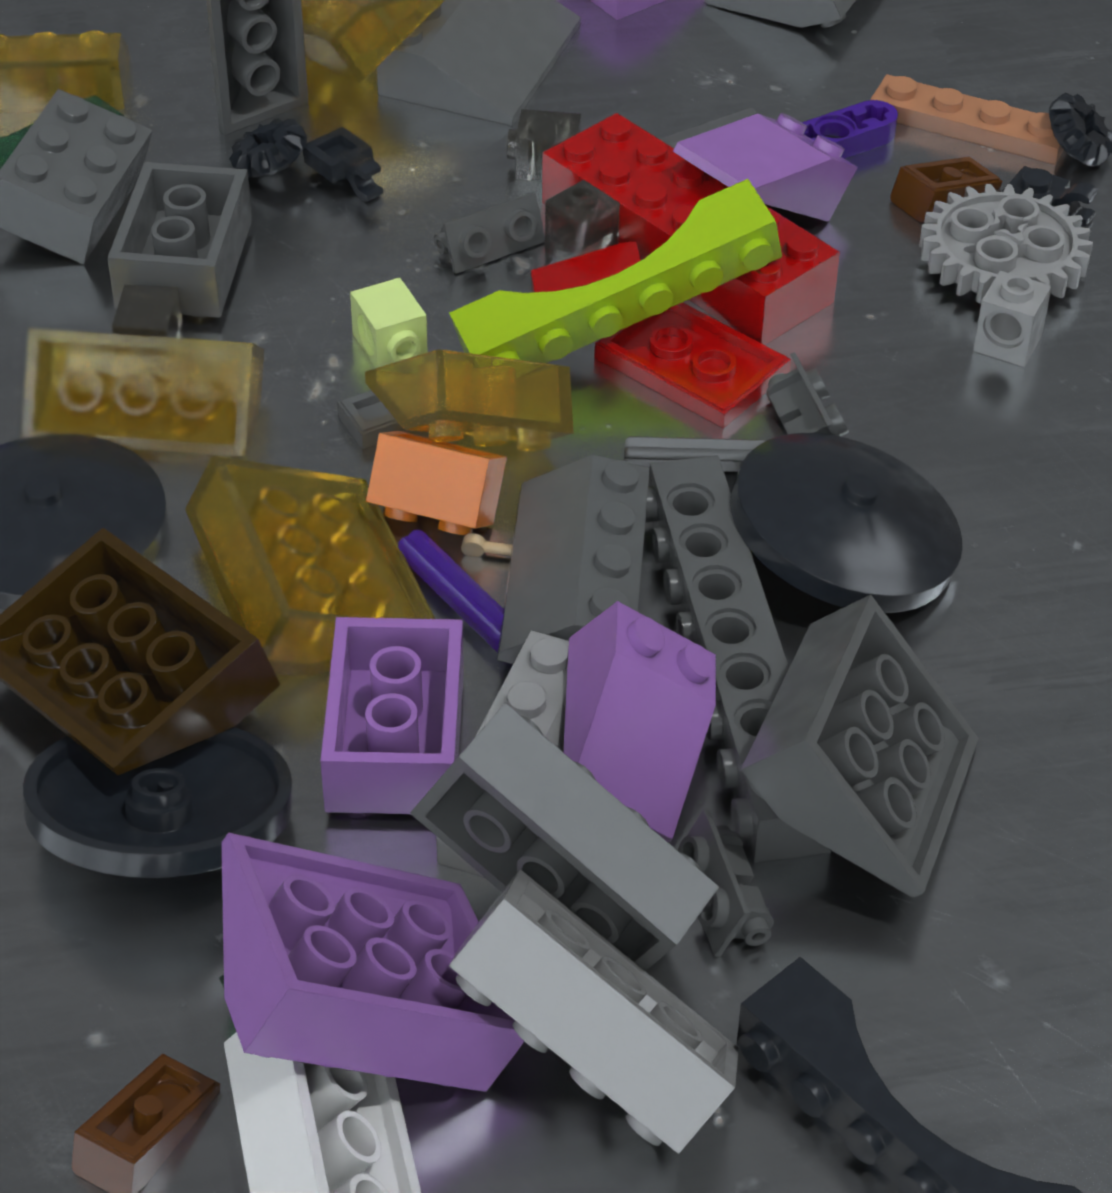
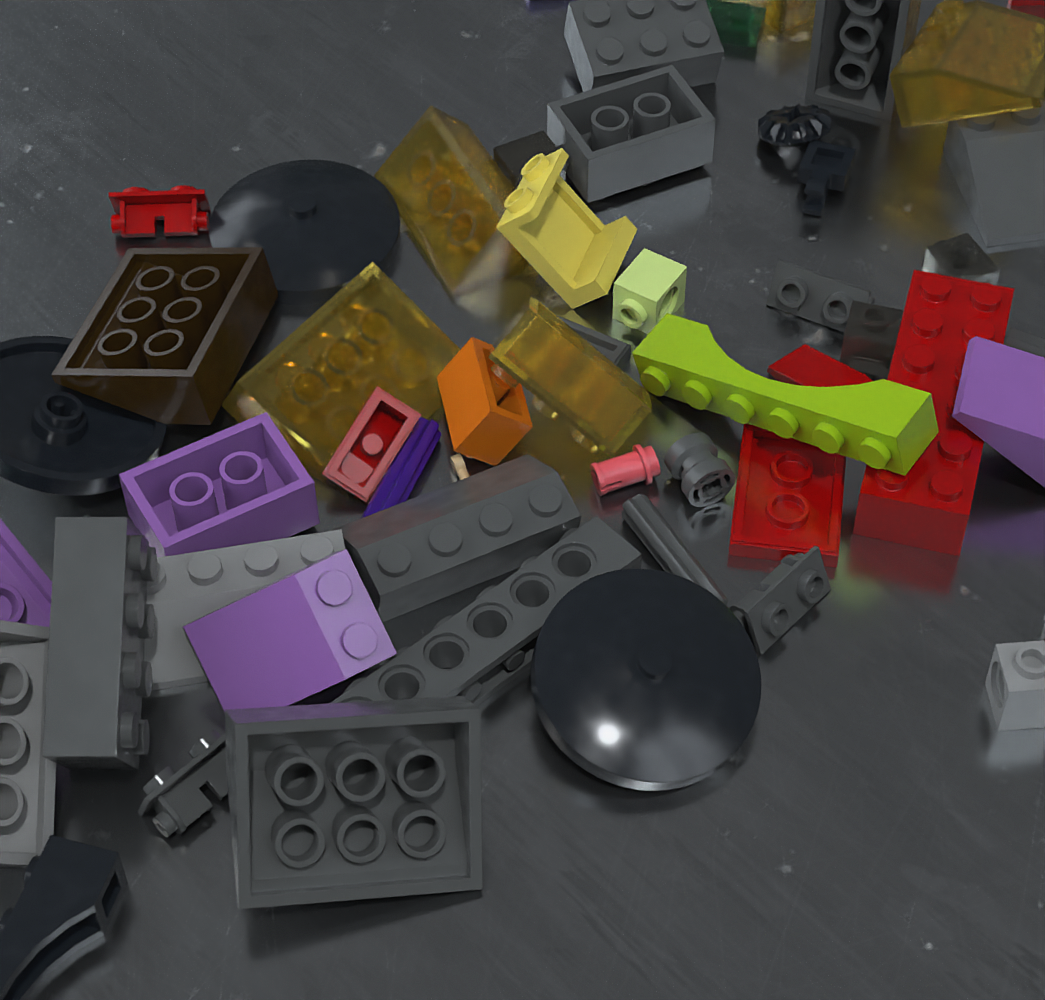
camera: 60 degrees right, 5 degrees up
none -> red slope [321,386,421,503]
none -> light yellow panel [496,148,637,309]
none -> coral pin [590,444,661,496]
none -> dark grey wheel [664,432,736,507]

